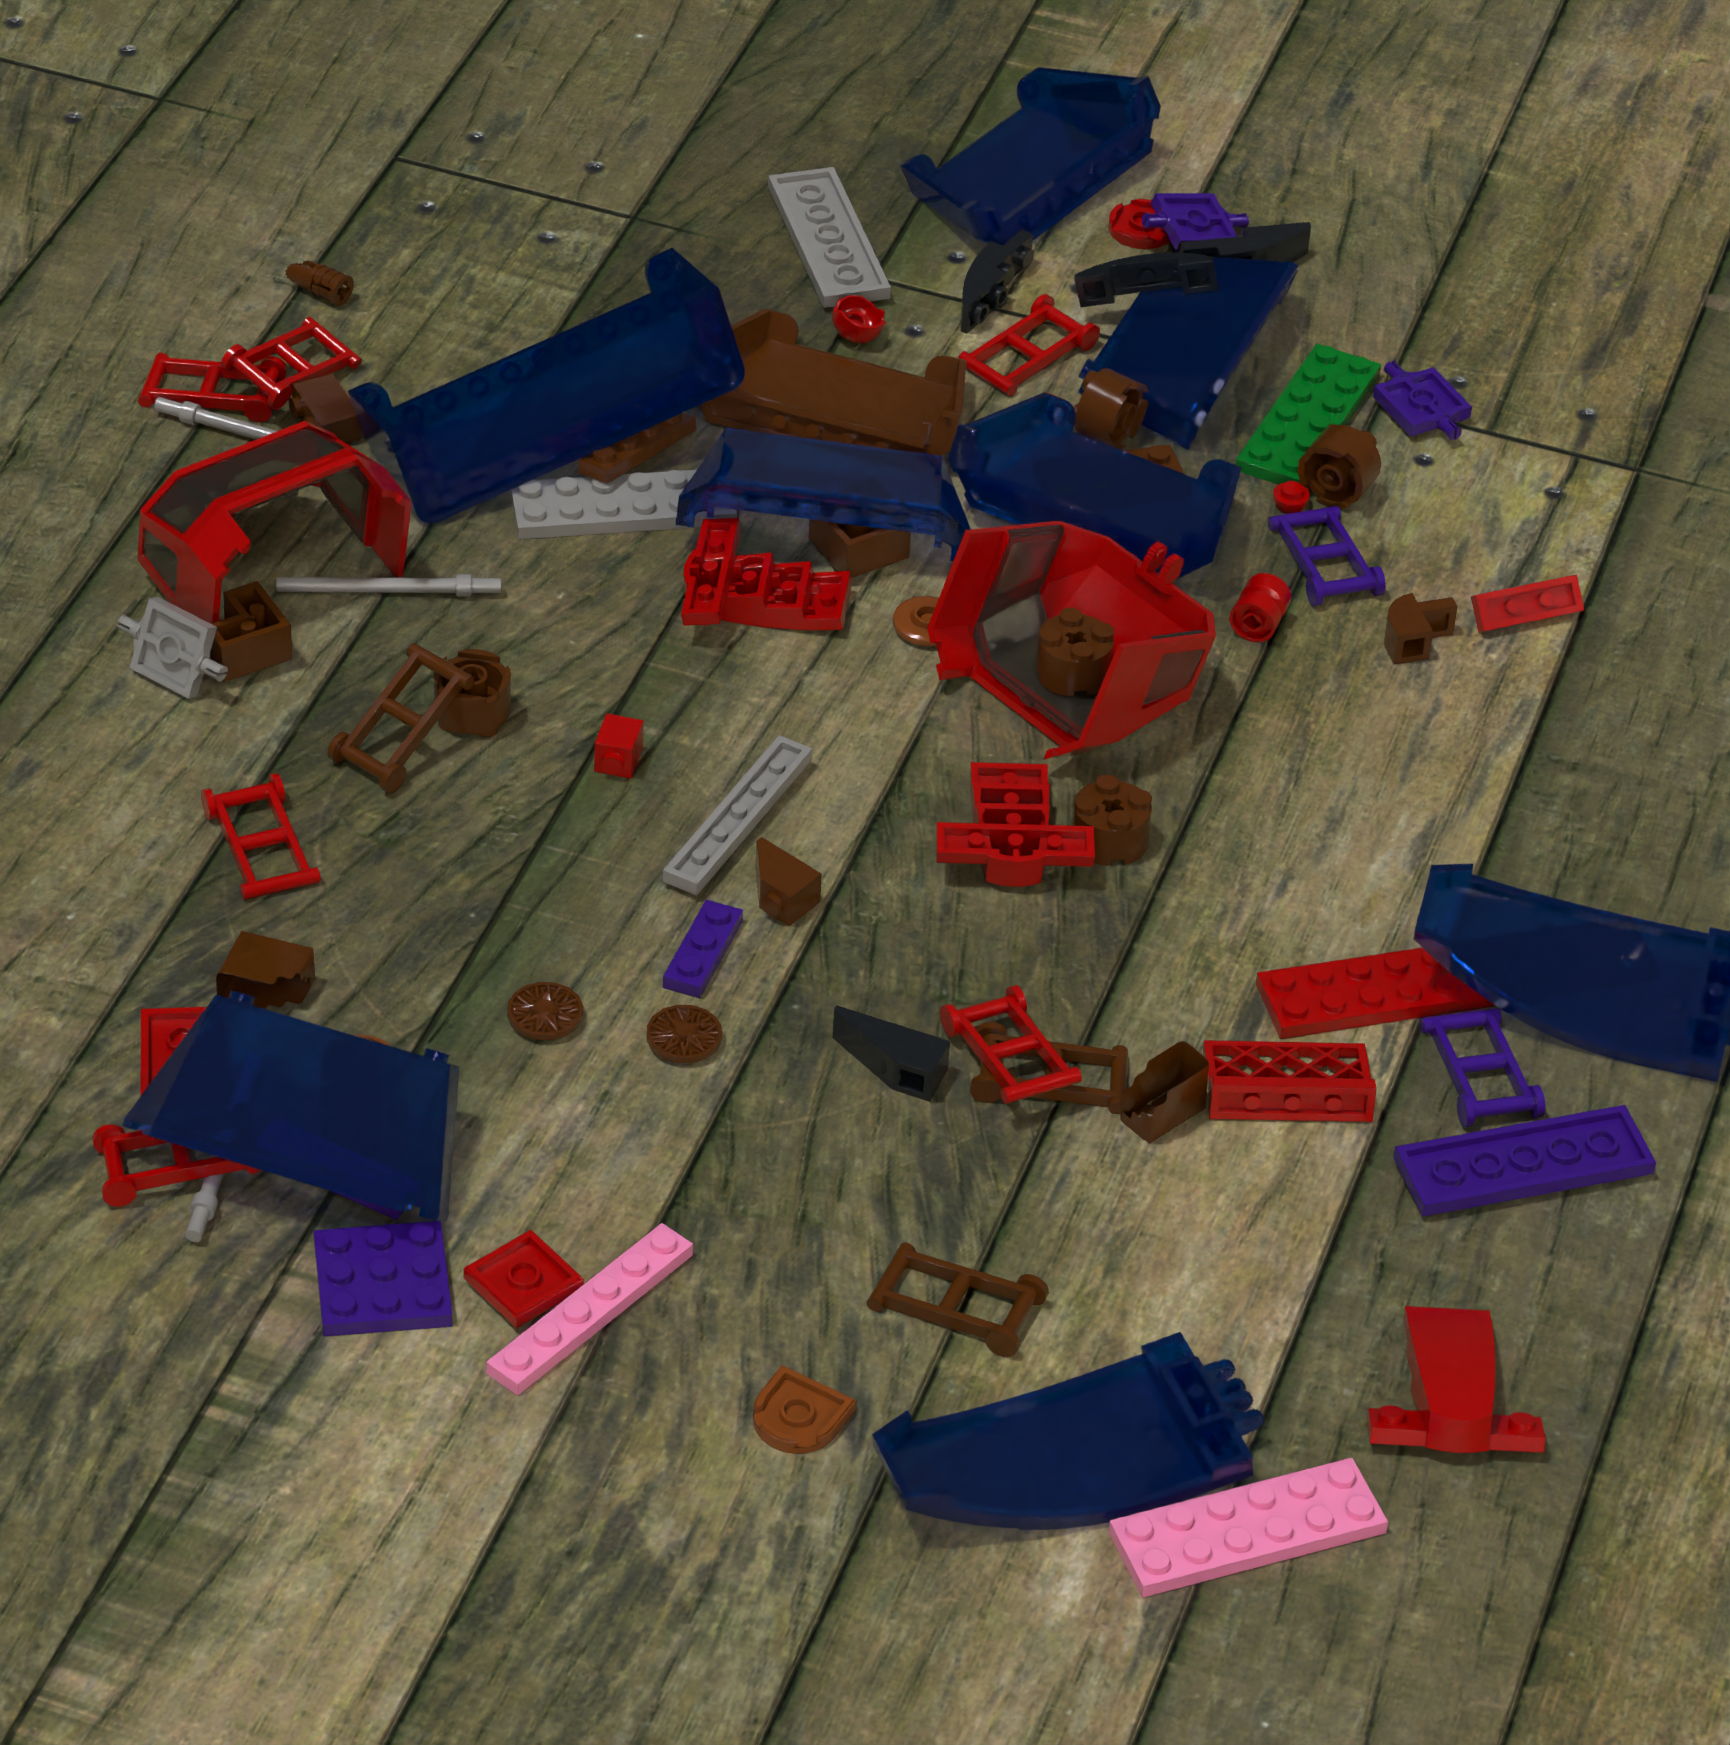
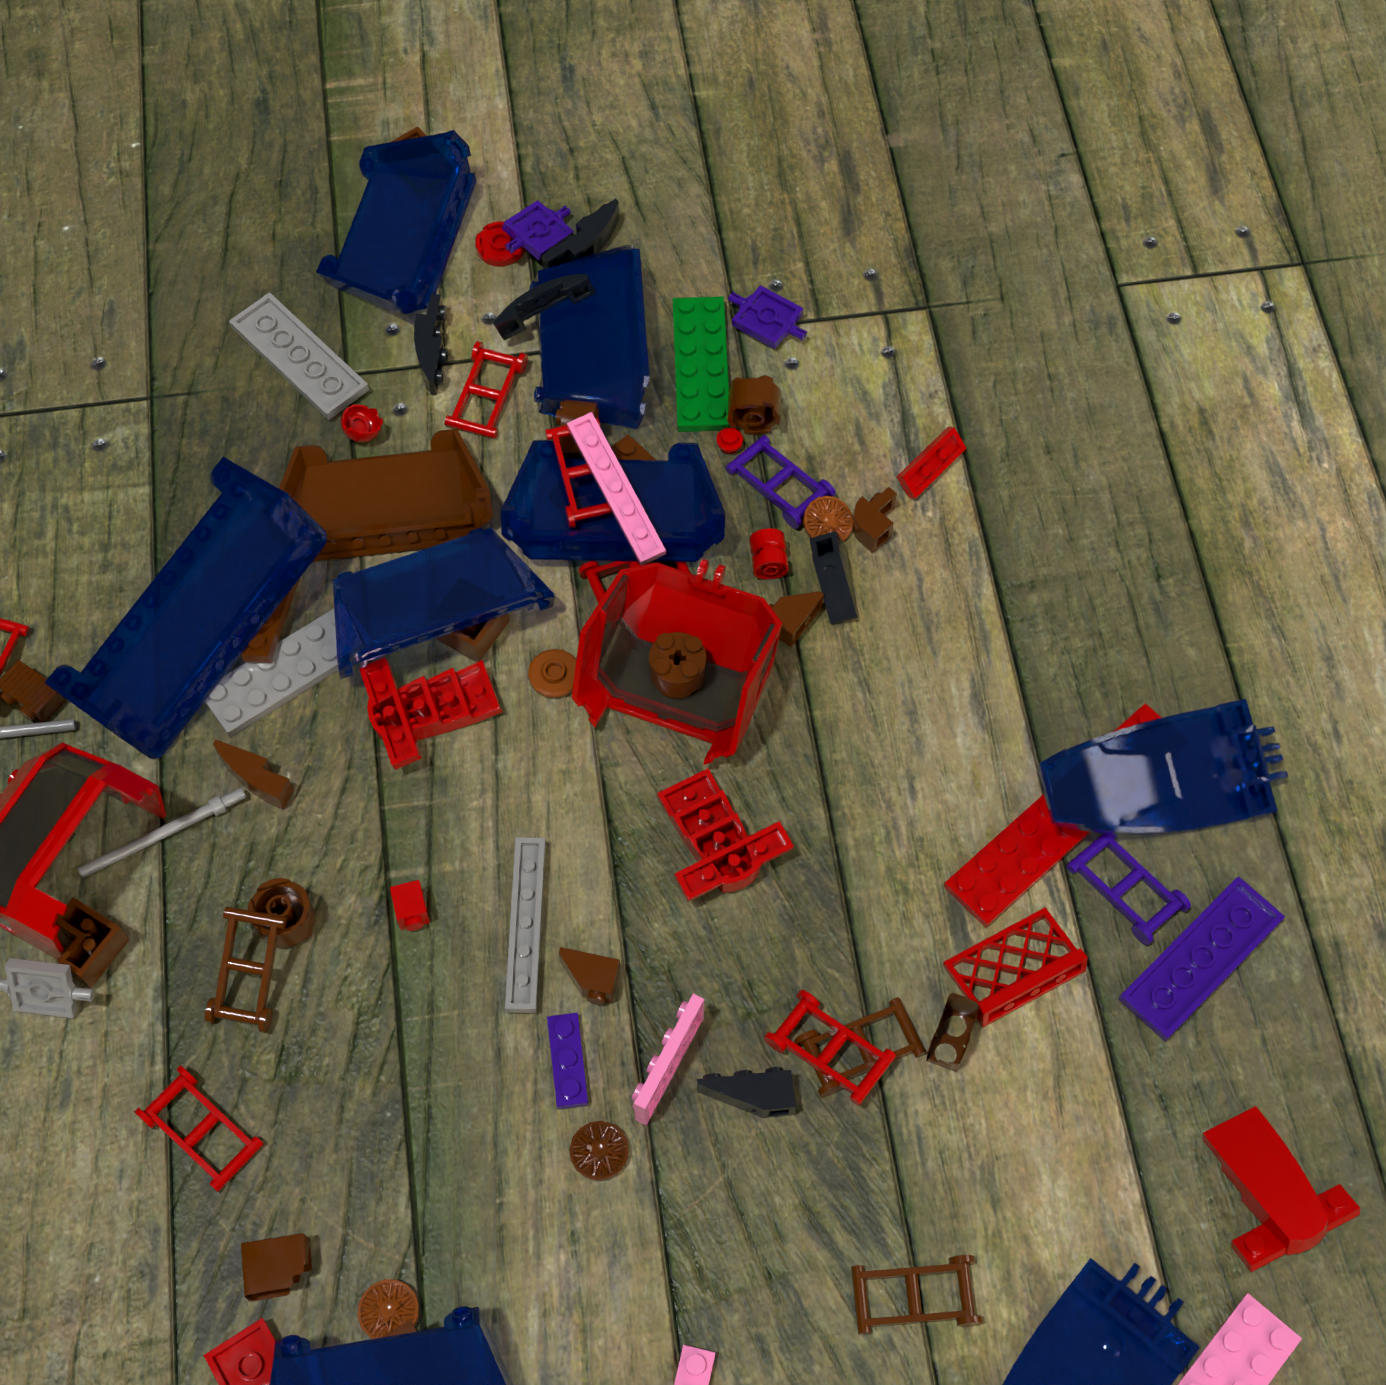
camera: 25 degrees left, 20 degrees up
reddish brown wheel [507,982,583,1040] -> none
reddish brown brick [1072,774,1152,866] -> none
none -> reddish brown slope [213,739,294,810]
none -> red piece [545,418,613,528]
none -> bright pink plate [567,412,666,565]
none -> bright pink plate [632,994,704,1126]
none -> reddish brown slope [770,591,824,648]
none -> dark orange wheel [803,496,853,541]
none -> black slope [809,531,858,625]

